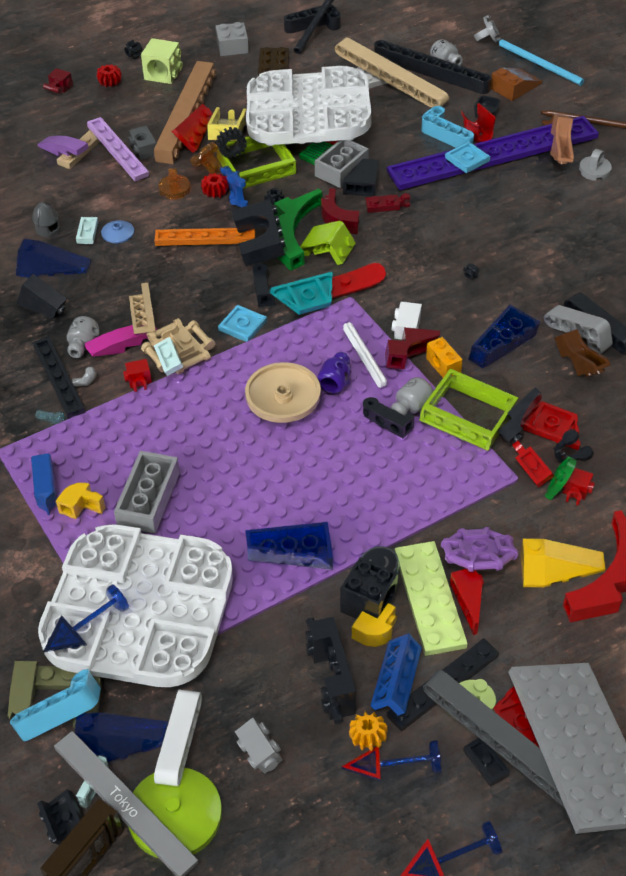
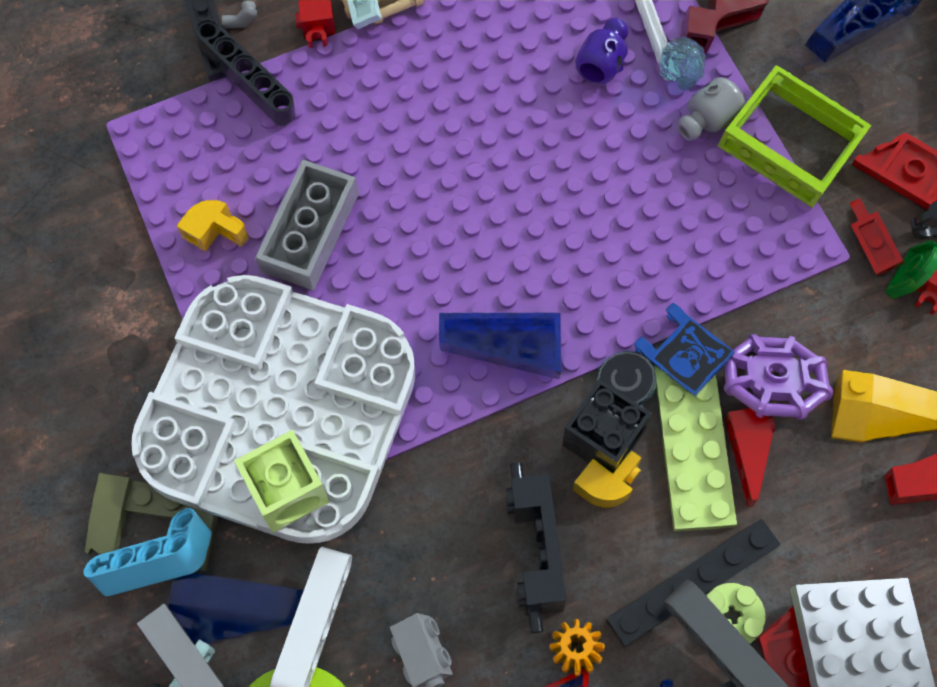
camera: 10 degrees right, 20 degrees up
blue piece [31,453,57,515] -> none
clear light blue arm [36,410,65,424] -> none
clear blue piece [43,584,129,653] -> none
tan dish [245,362,321,423] -> none
black leg [363,397,414,439] -> none
blue fence [370,633,422,715] -> none
light orange brick [426,337,463,378] -> none
black slope [498,387,542,447] -> none
none -> black beam [195,18,296,125]
none -> yellowish green brick [234,430,330,533]
none -> flag [634,303,735,397]
none -> clear light blue hair [659,37,706,90]

